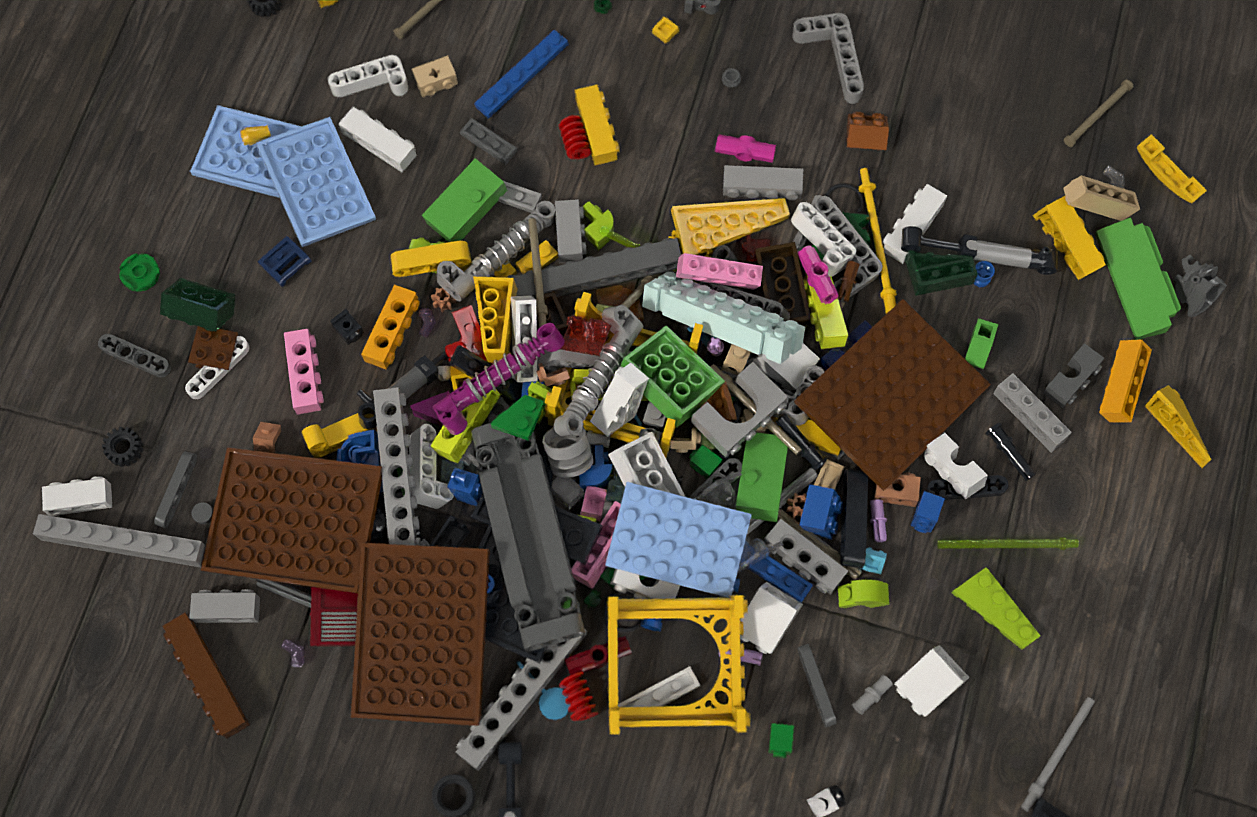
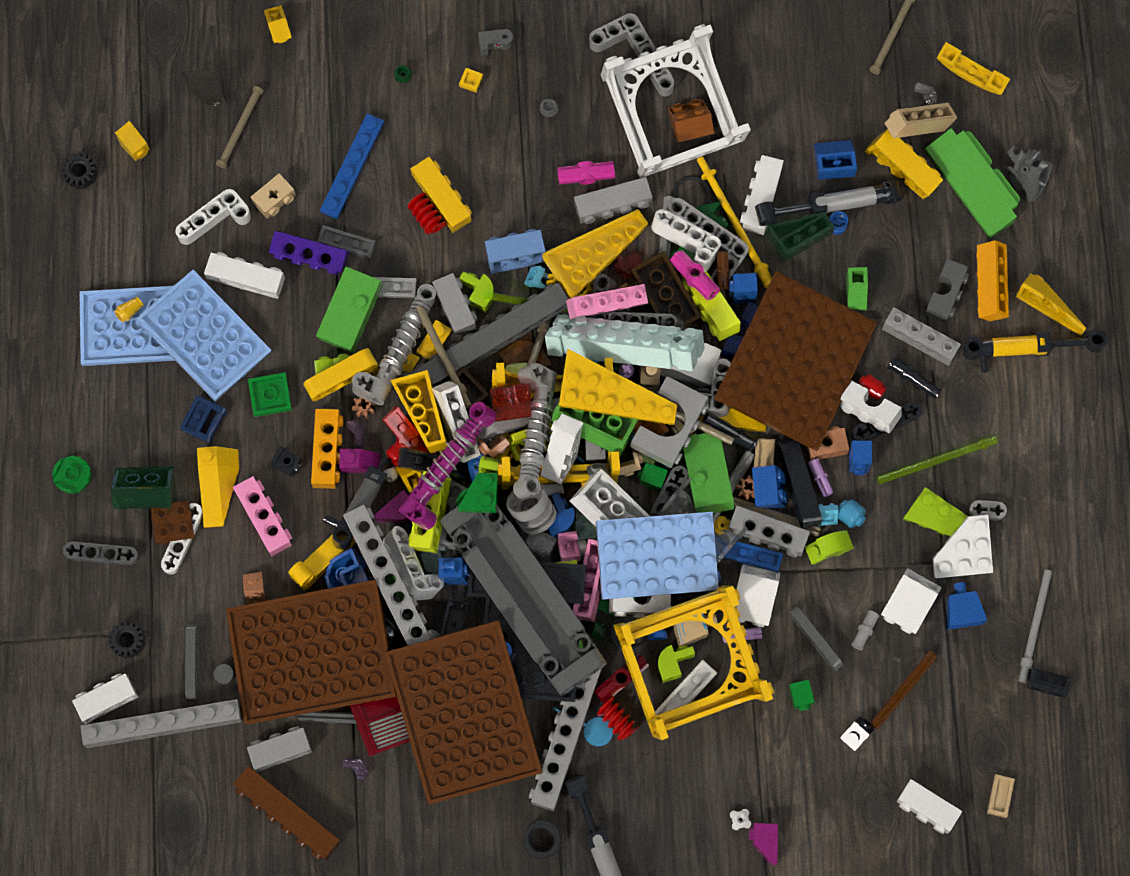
camera: 20 degrees left, 5 degrees up
none -> yellow wedge [197,446,240,528]
none -> green plate [248,373,292,417]
none -> dark purple brick [269,231,350,275]
none -> magenta slope [340,449,380,473]
none -> medium blue brick [485,229,545,274]
none -> medium azure tile [524,266,549,289]
none -> yellow wing [559,349,677,425]
none -> white arch [601,24,750,178]
none -> lime brick [658,645,695,684]
none -> tan torso [673,613,717,648]
none -> yellow plate [713,516,731,535]
none -> blue brick [728,273,757,304]
none -> blue slope [813,140,857,180]
none -> dark azure head [838,499,866,528]
none -> red brick [857,374,887,401]
none -> reddish brown axle [870,650,938,730]
none -> white plate [932,514,993,578]
none -> blue torso [947,582,987,630]
none -> black piece [962,329,1108,372]
none -> light grey beam [969,500,1007,521]

